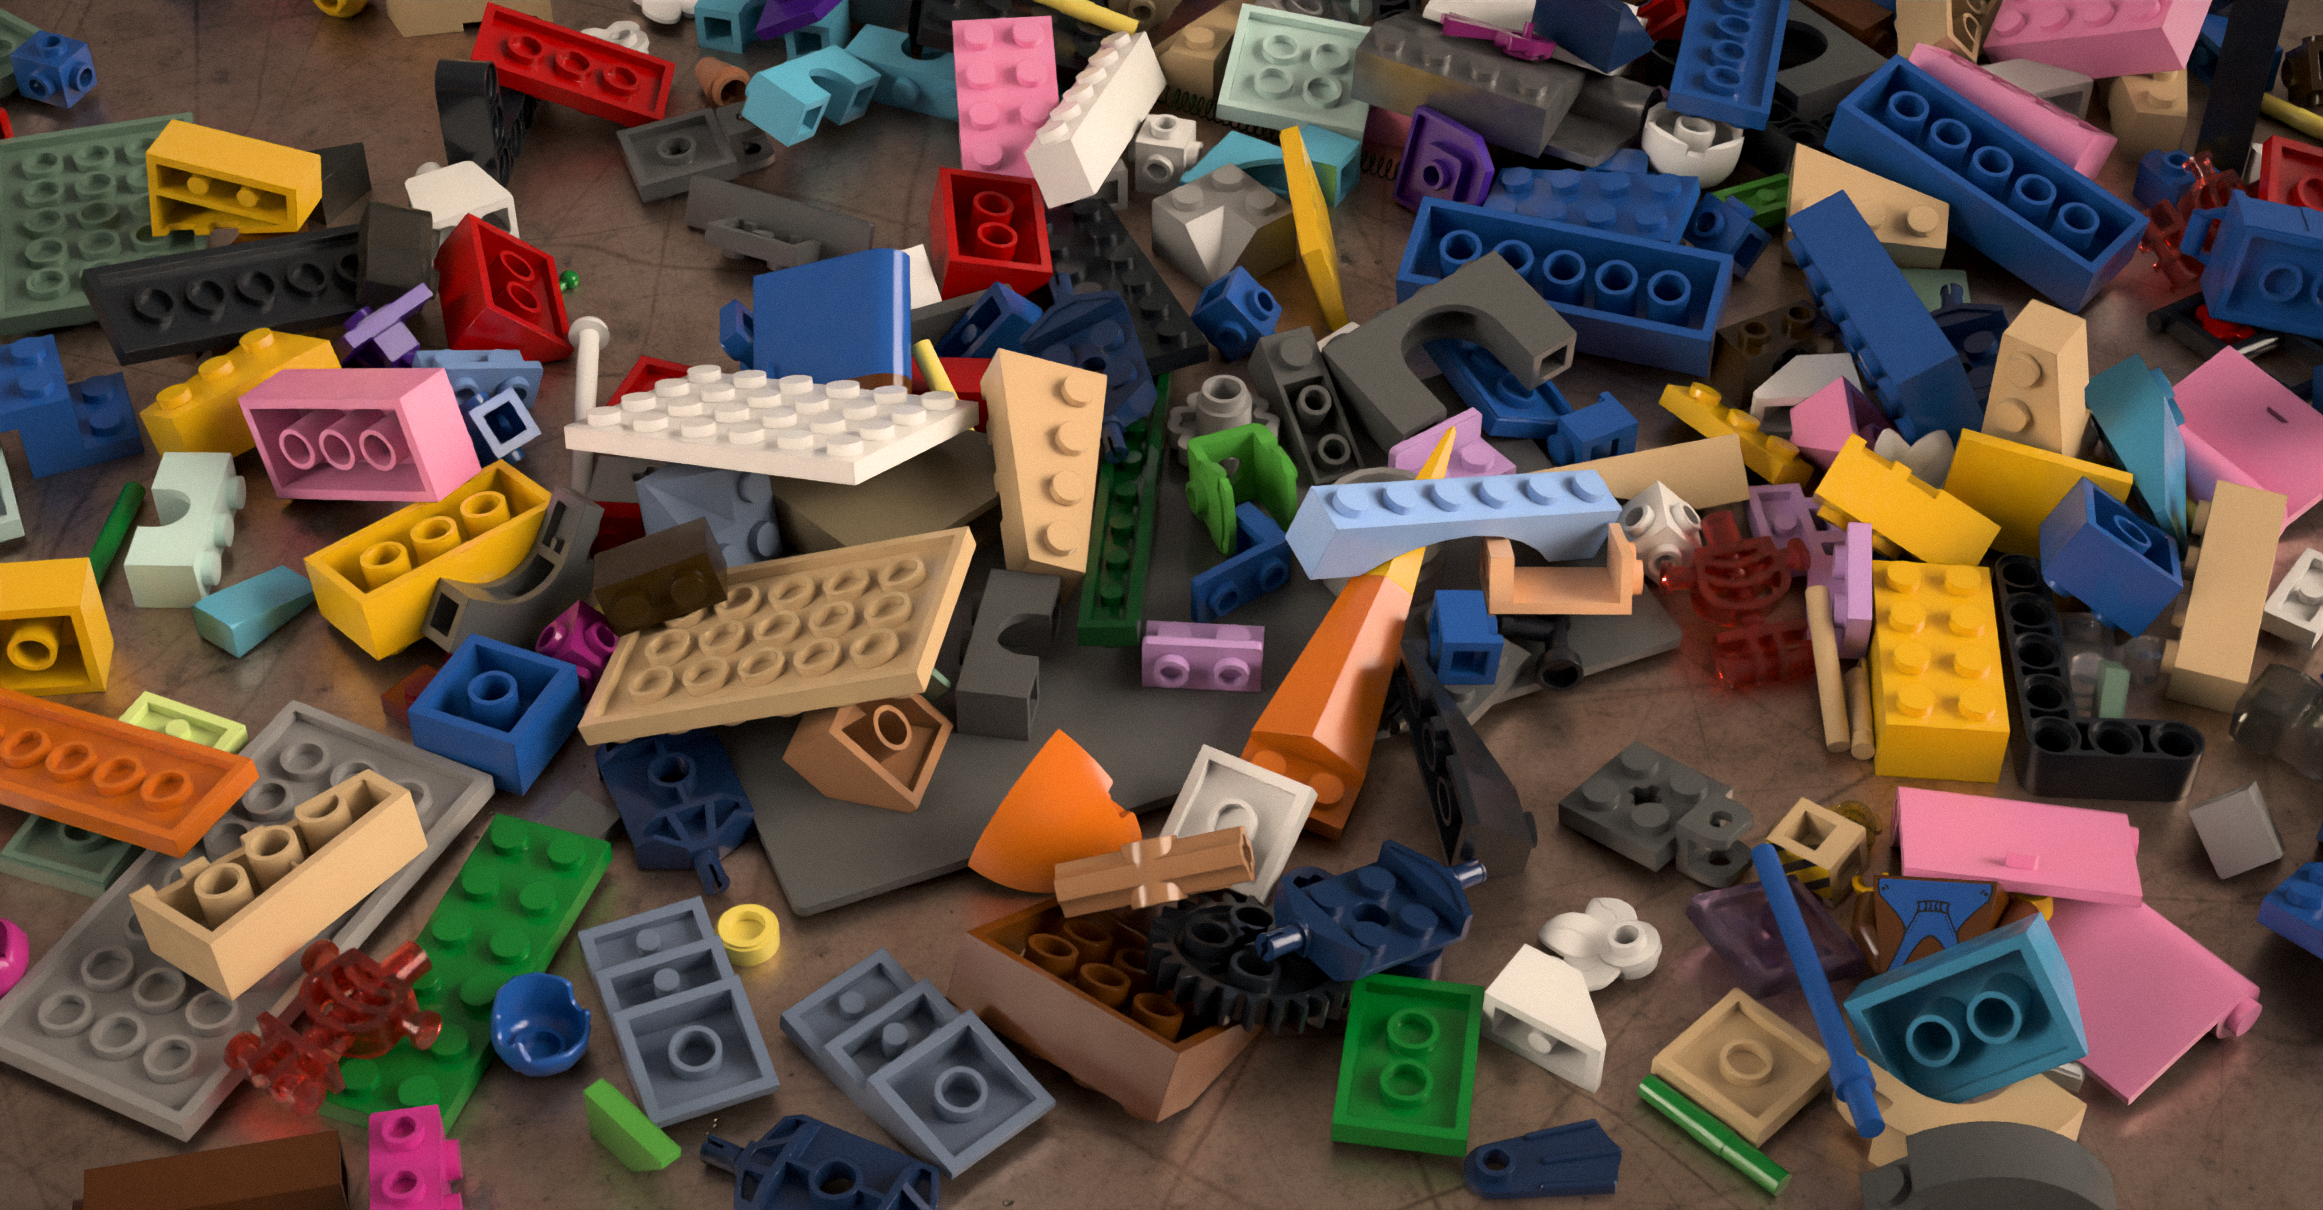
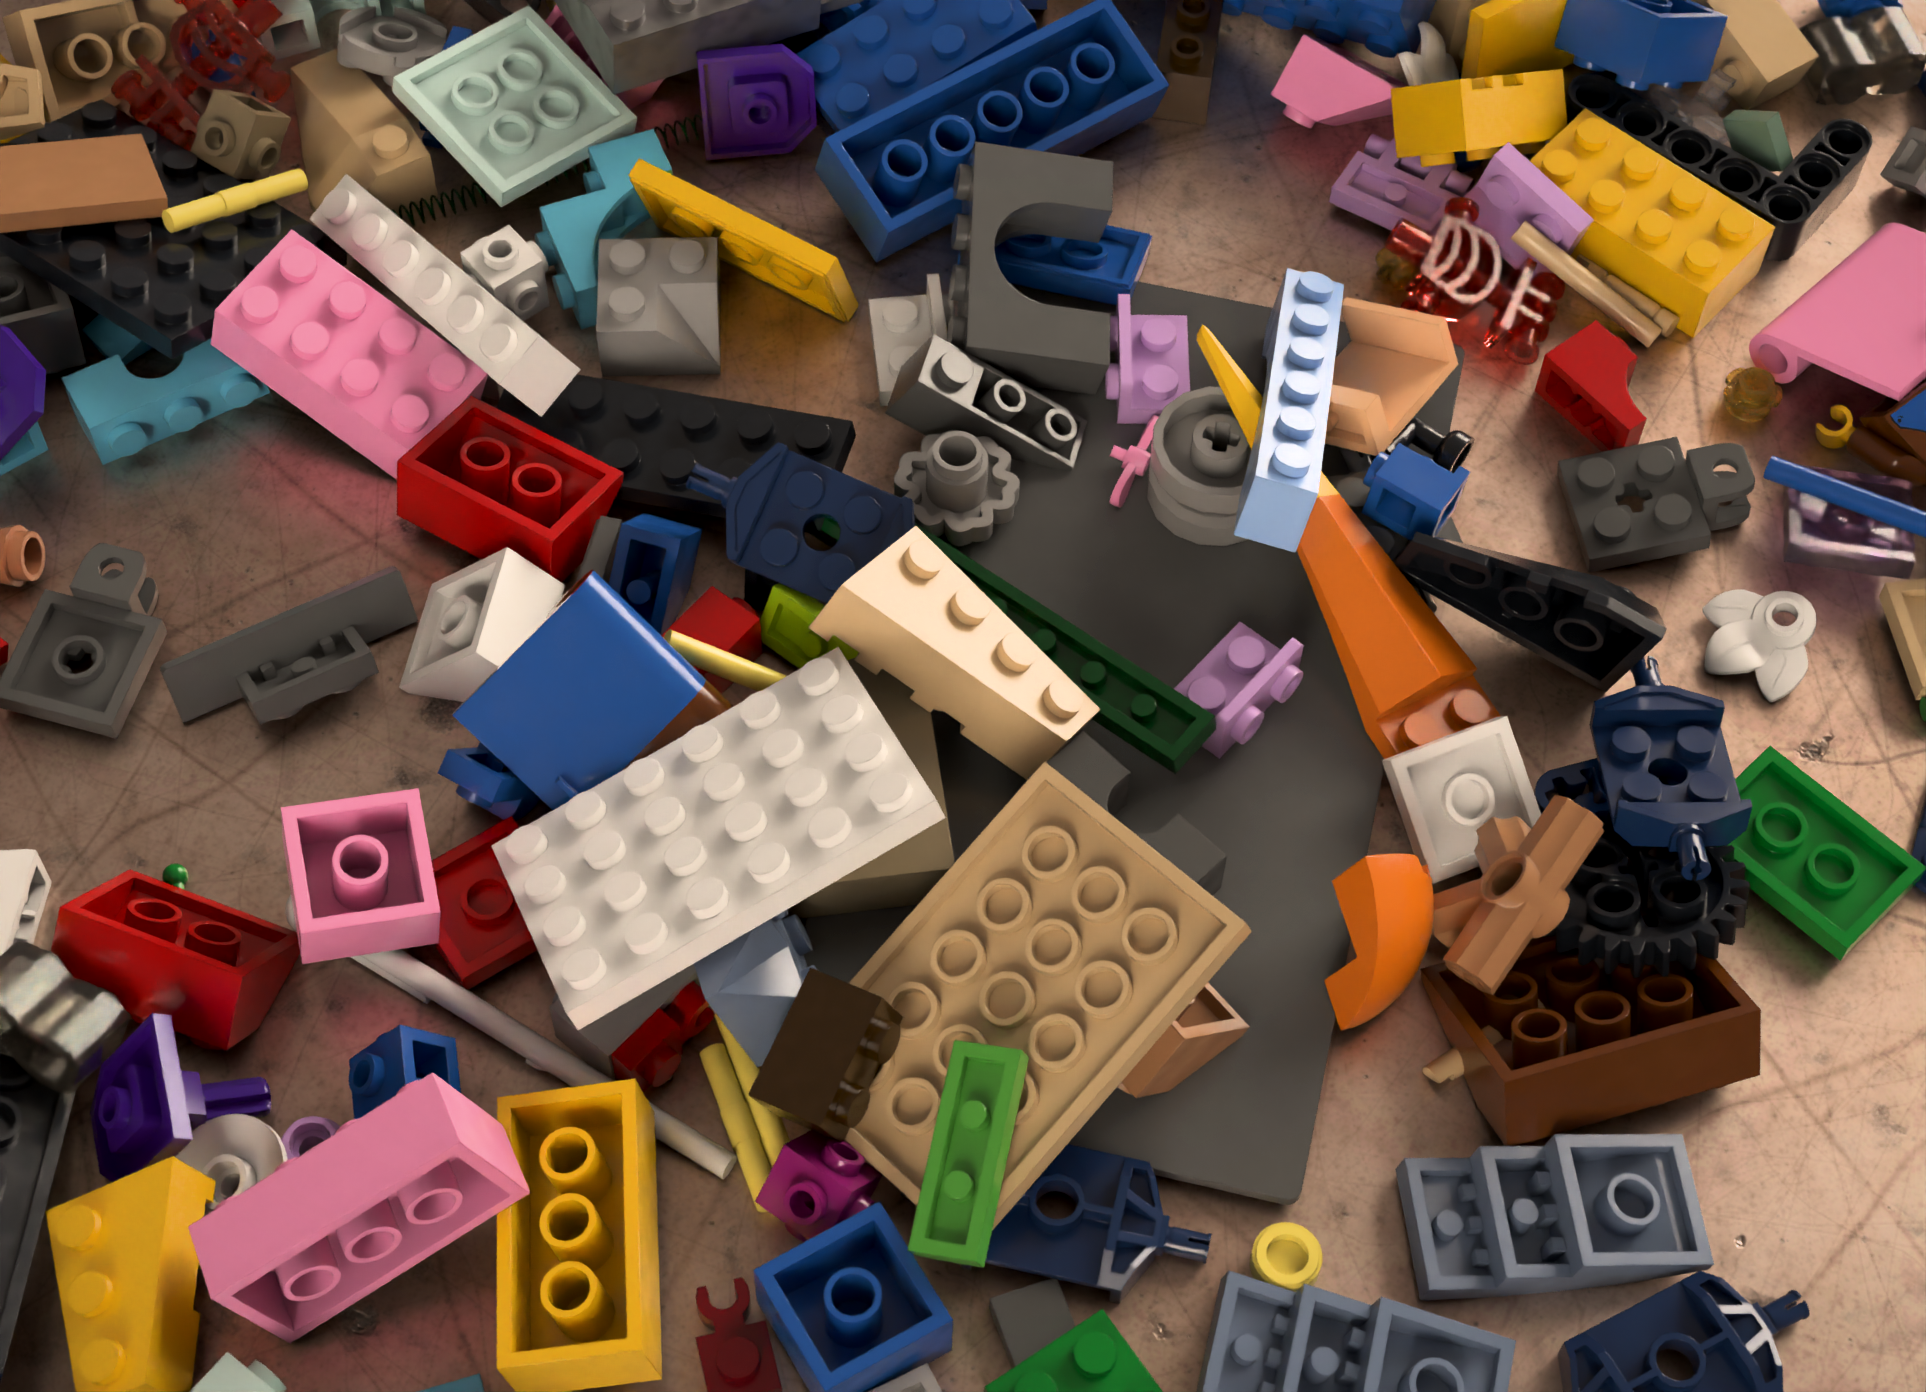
camera: 55 degrees left, 15 degrees up
medium blue bracket [412,349,544,409] -> none
dark grey arch [420,485,605,654] -> none
medium azure arch [741,44,882,147] -> none
bright green piece [1186,423,1298,556] -> none
blue brick [1190,265,1283,363] -> none
blue bracket [1191,501,1291,623] -> none
white slope [1480,943,1606,1094] -> none
tan wedge [1524,433,1751,521] -> none
blue brick [1547,391,1639,467] -> none
white brick [1616,481,1704,586] -> none
yellow plate [1658,382,1815,488] -> none
white slope [1750,353,1864,439] -> none
tan brick [1765,797,1870,909] -> none
none -> bright pink brick [281,788,441,964]
none -> bright green plate [908,1040,1029,1268]
none -> red arch [1535,320,1647,452]

